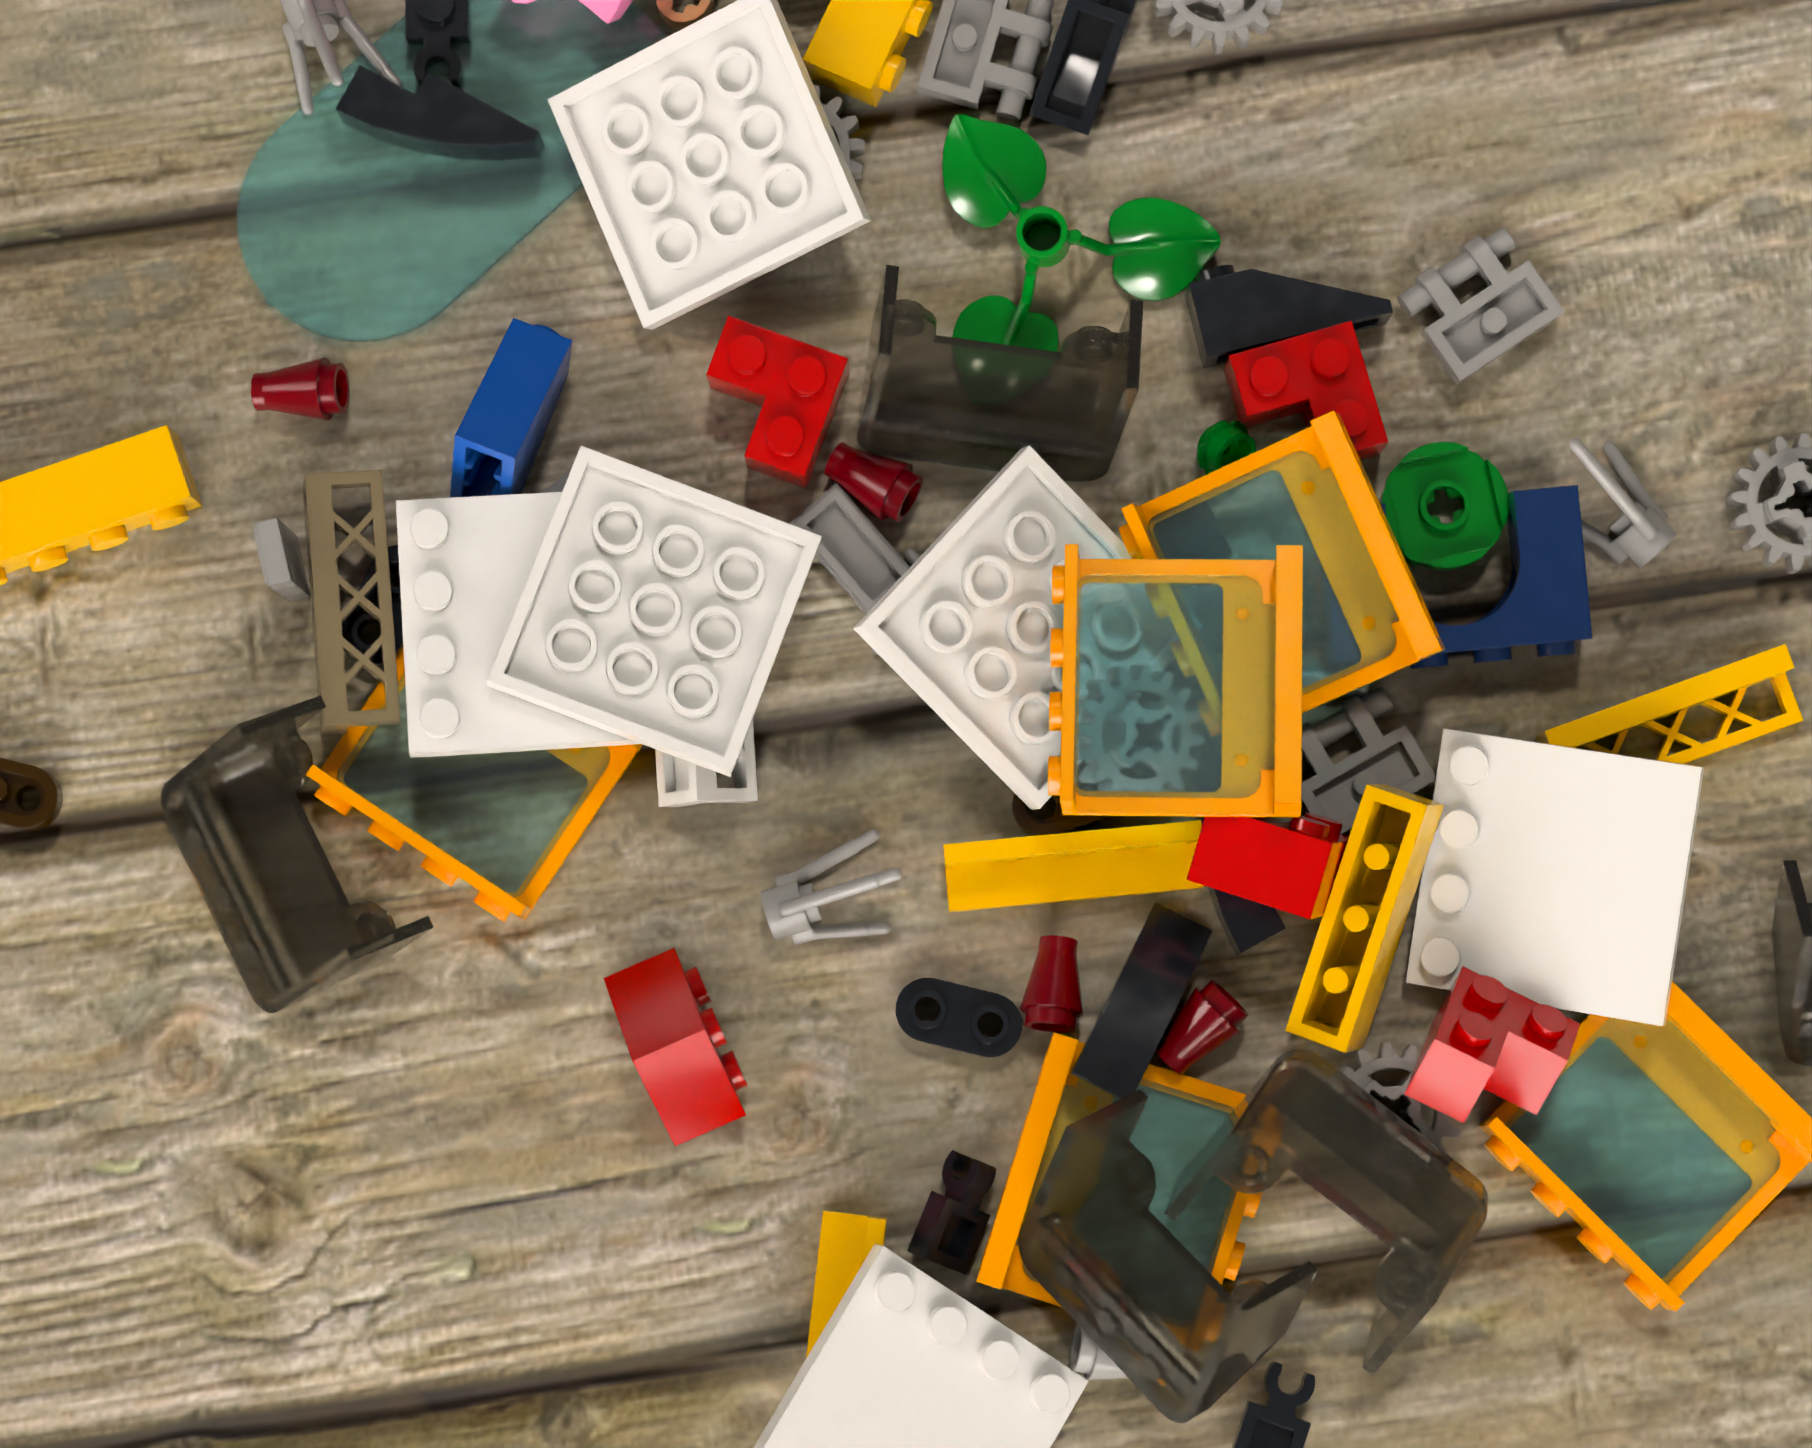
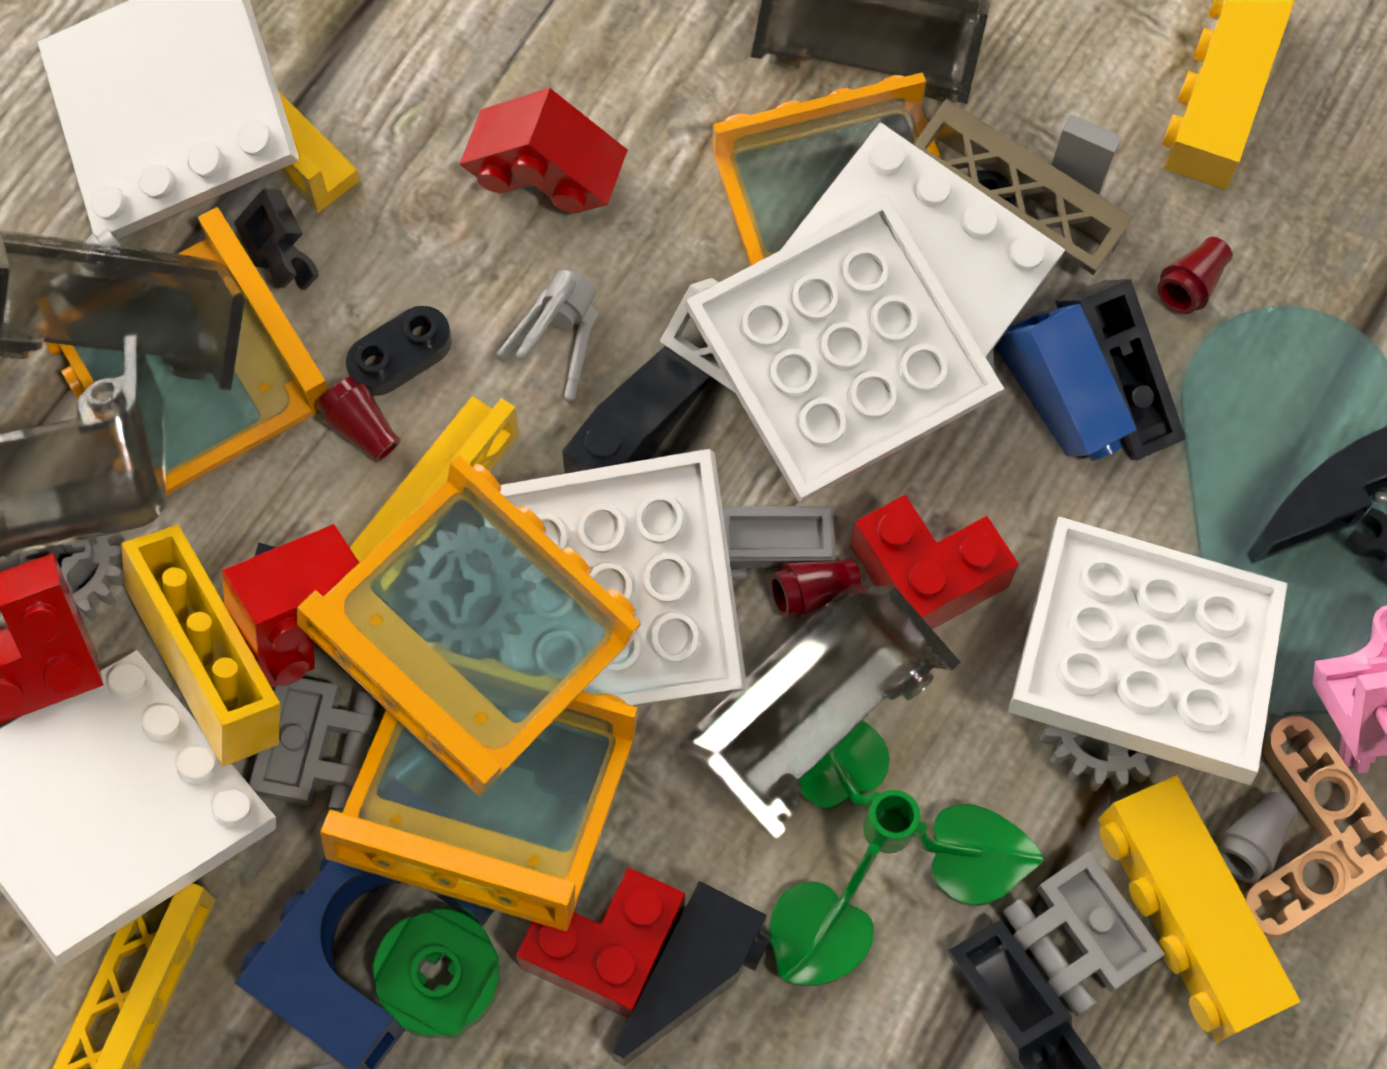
camera: 125 degrees right, 15 degrees down
black slope [1070,902,1212,1103] -> none
dark red cone [1155,980,1249,1075] -> none
green plate [1196,420,1256,475] -> none
none -> black slope [562,346,711,474]
none -> black slope [1055,279,1186,461]

